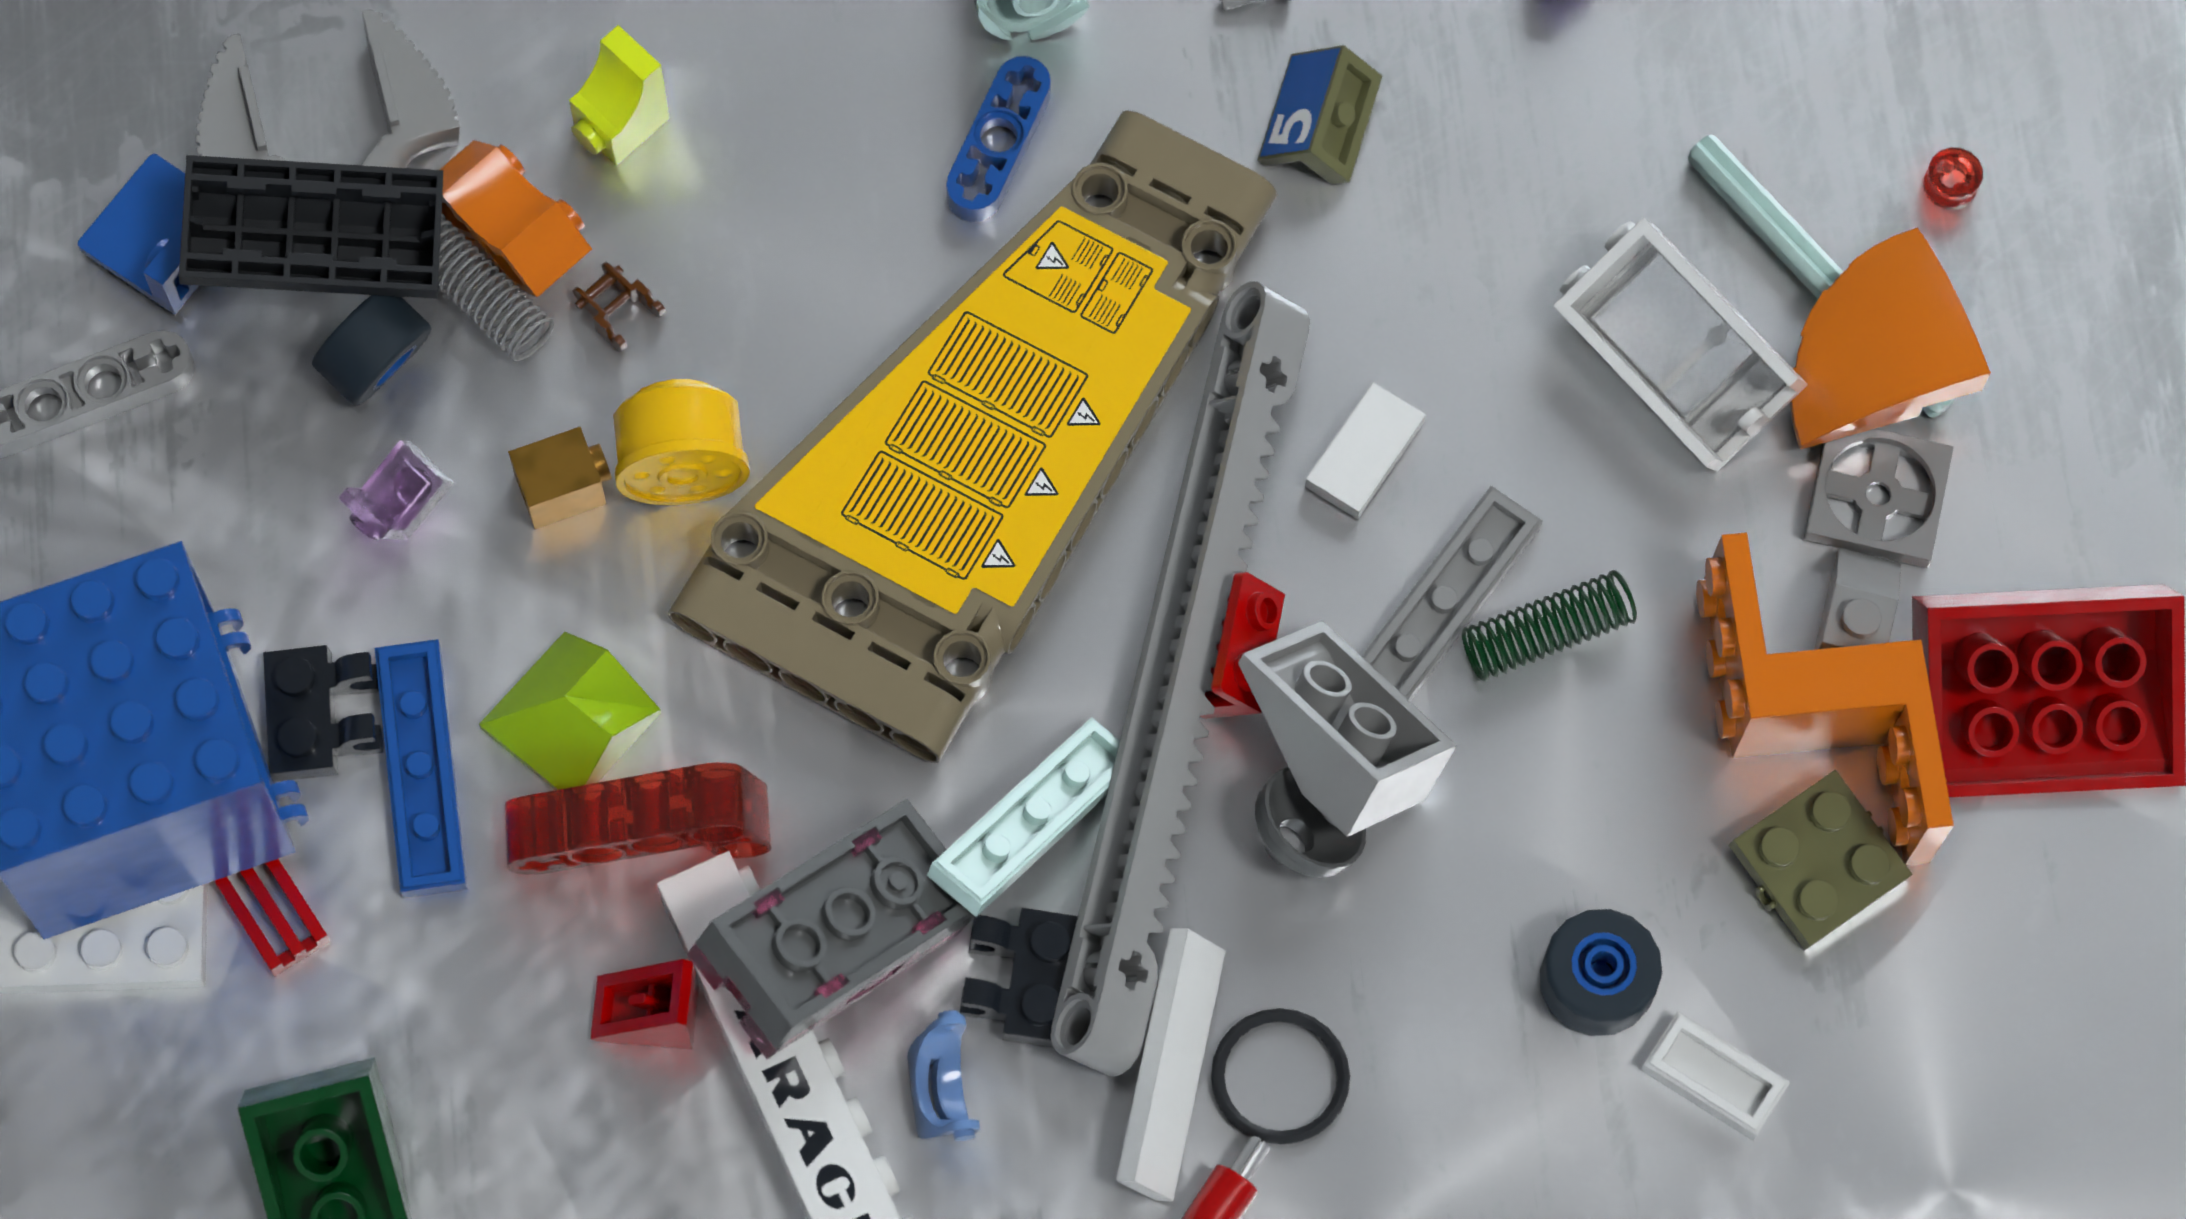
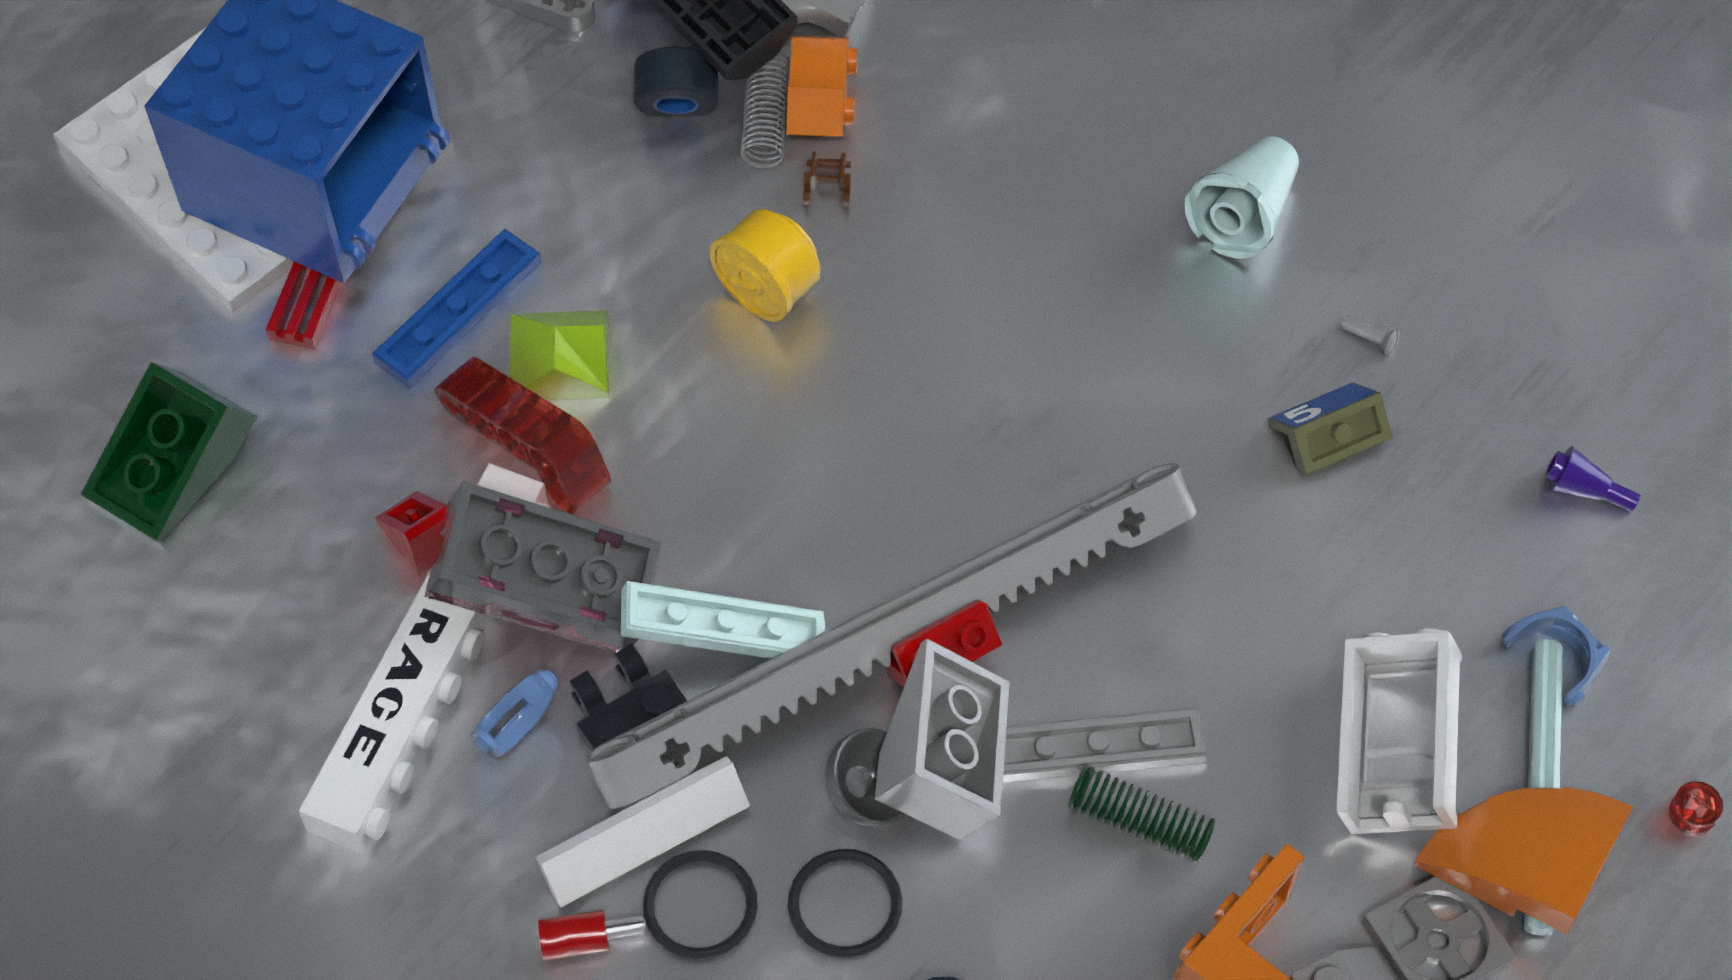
camera: 50 degrees right, 10 degrees down
black plate [263,645,383,782] -> none
clear purple bracket [339,440,454,541] -> none
pearl gold brick [508,427,612,529] -> none
neon yellow arch [569,25,670,166] -> none
panel [668,110,1277,763] -> none
blue beam [946,56,1051,222] -> none
white tile [1305,382,1426,520] -> none
none -> black tyre [788,849,903,958]
none -> medium blue helmet [1501,606,1610,707]

